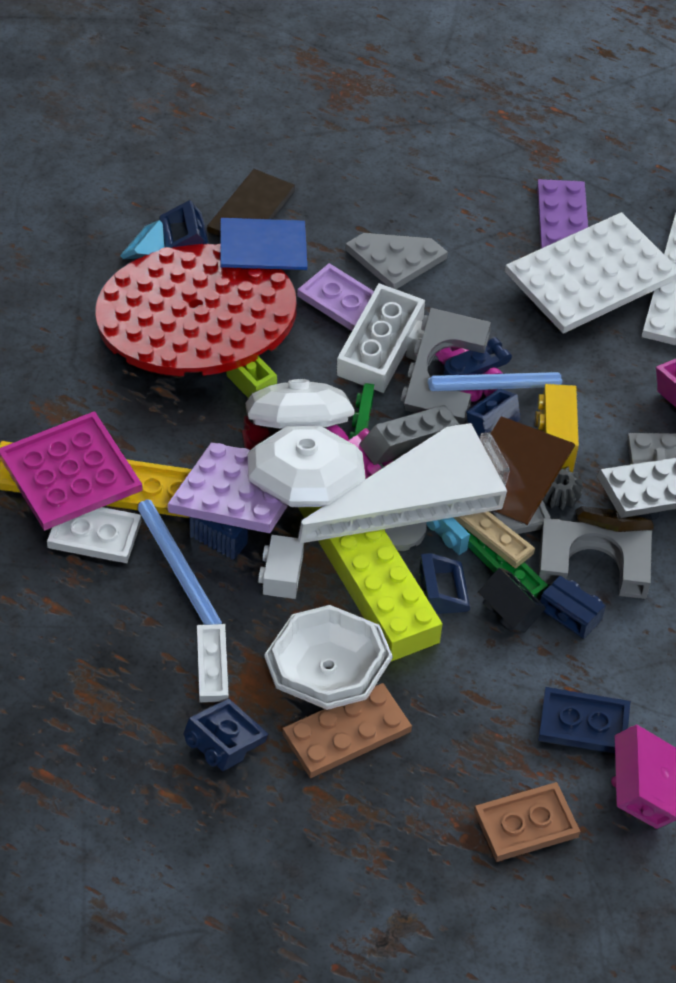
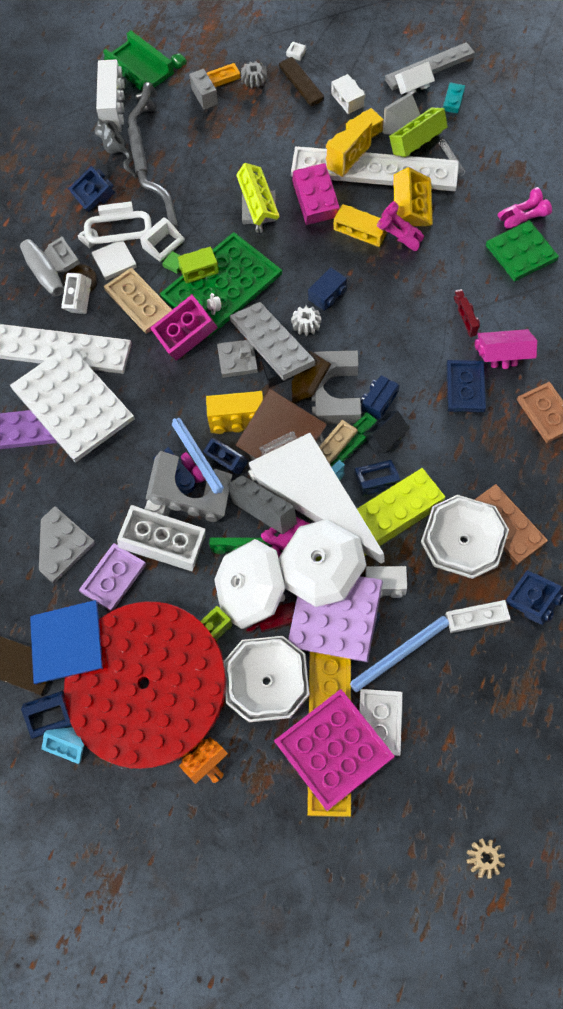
camera: 90 degrees left, 15 degrees up
none -> orange plate [179,737,228,784]
none -> white rock [224,636,309,722]

